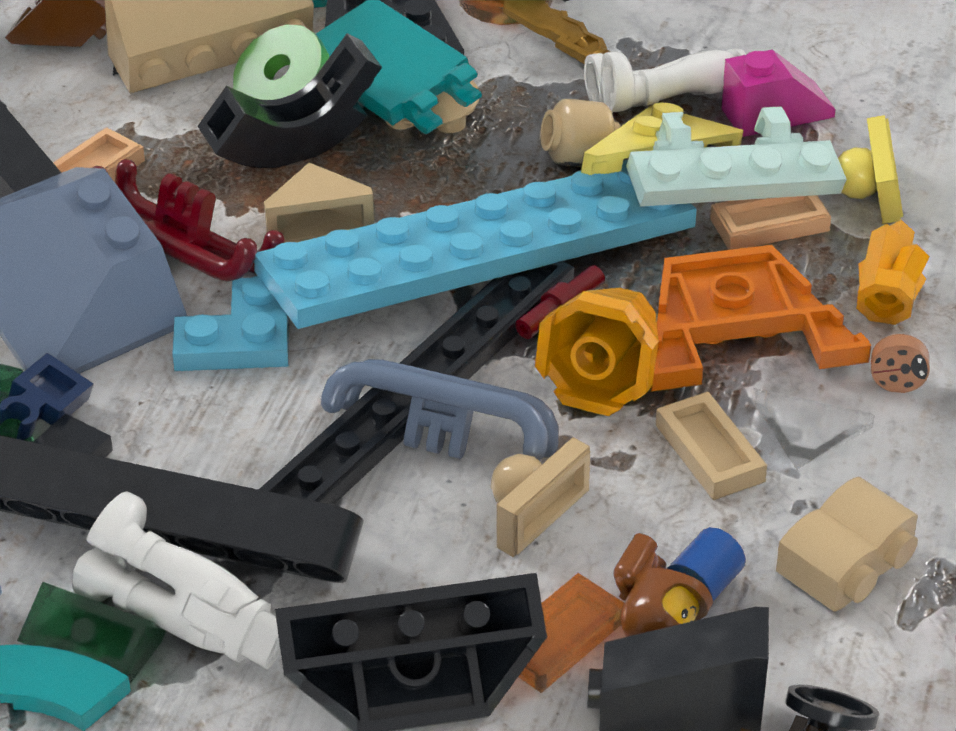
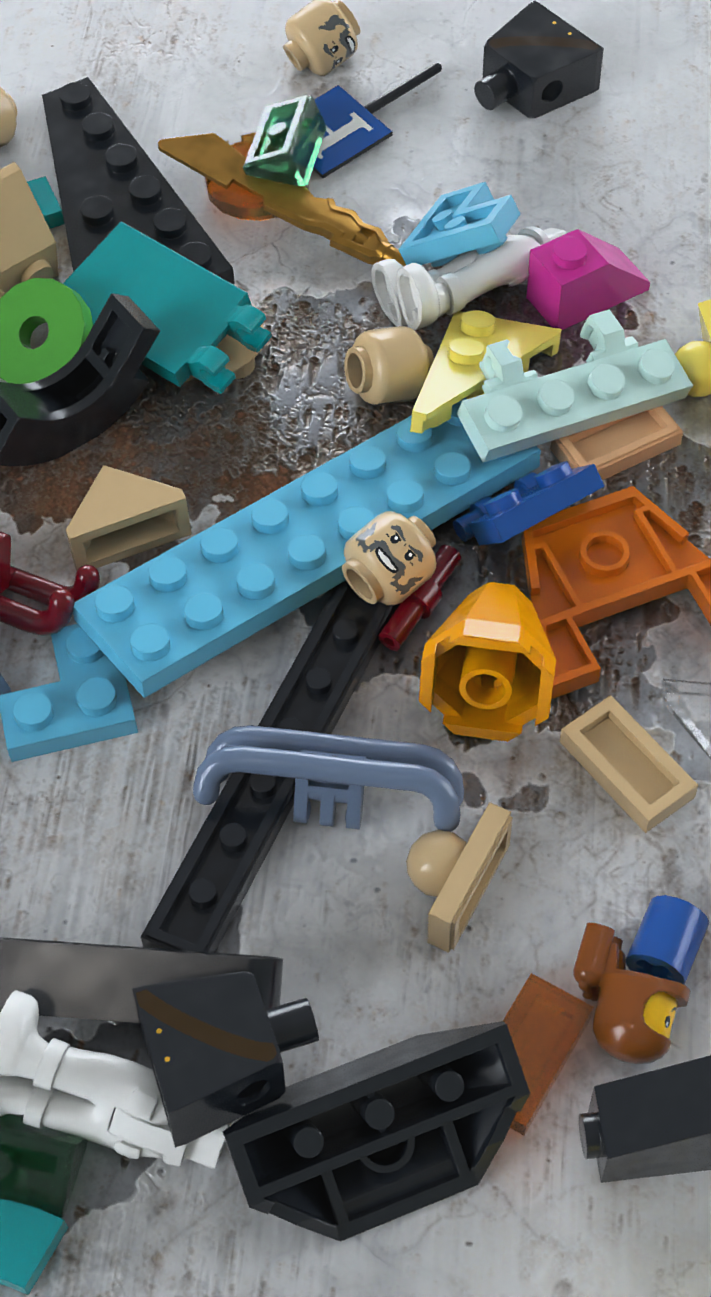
camera: 10 degrees left, 15 degrees up
none -> black torso [132,971,319,1148]
none -> tan head [342,511,437,605]
none -> medium azure plate [398,182,521,267]
none -> blue plate [453,461,605,546]

